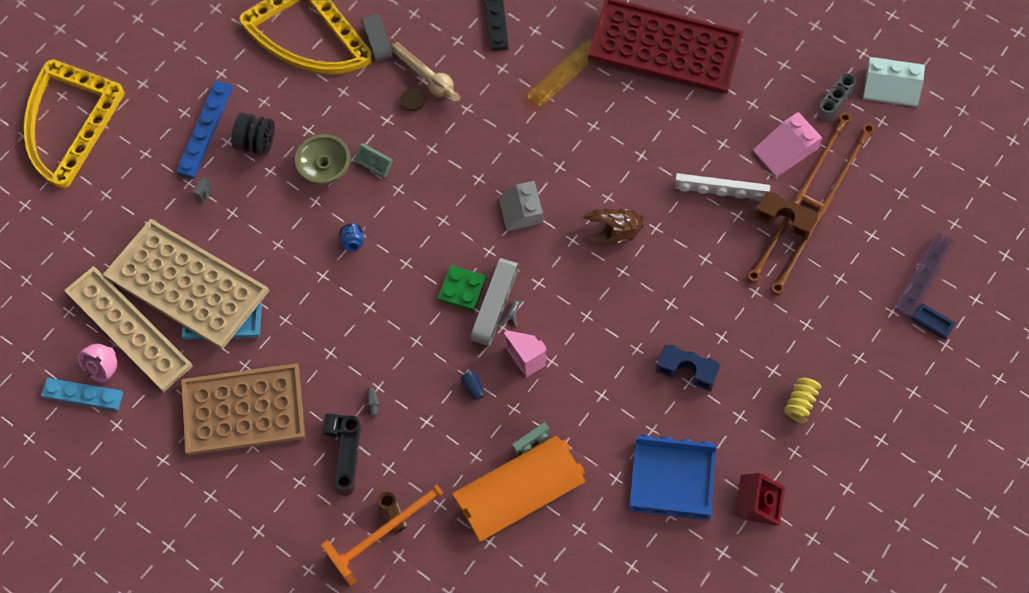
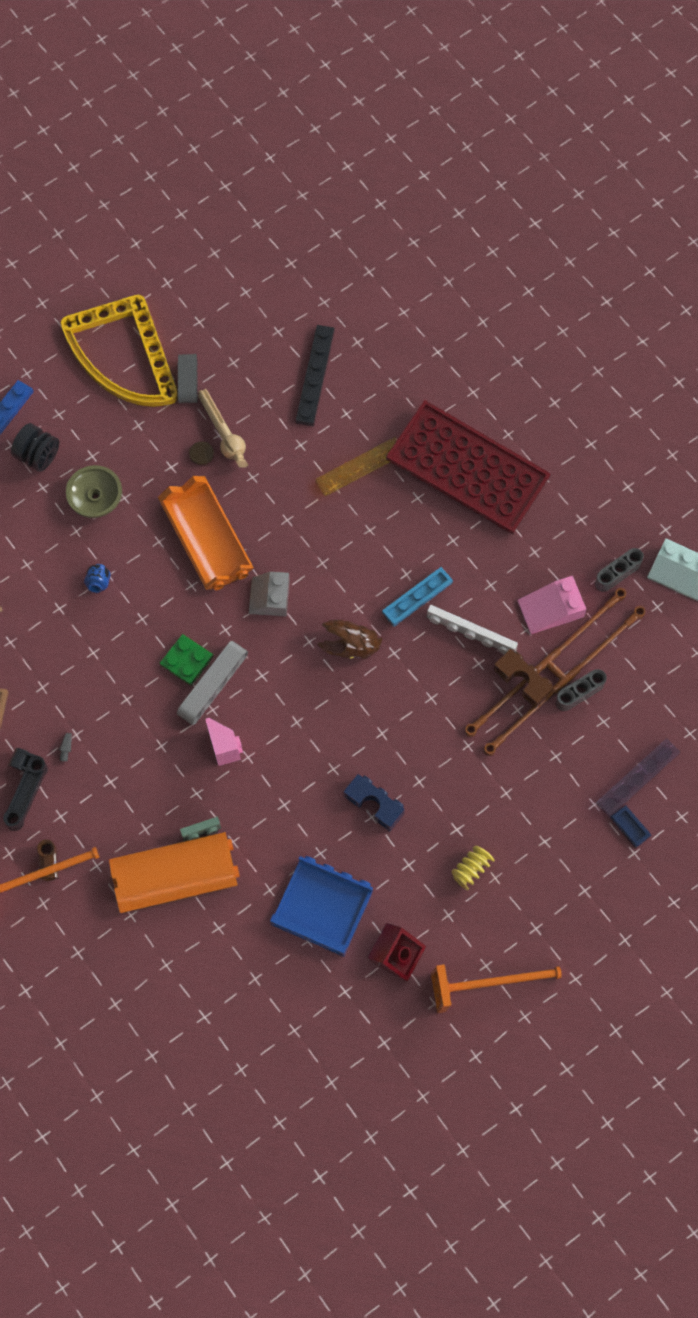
camera: 15 degrees right, 5 degrees up
sand green plate [354,143,393,177] -> none
dark blue cone [460,370,485,401] -> none
dark grey bar [498,300,520,327] -> none
none -> orange cylinder [158,476,254,591]
none -> dark azure plate [382,567,453,627]
none -> orange tile [430,964,562,1013]
none -> dark grey beam [556,669,607,711]

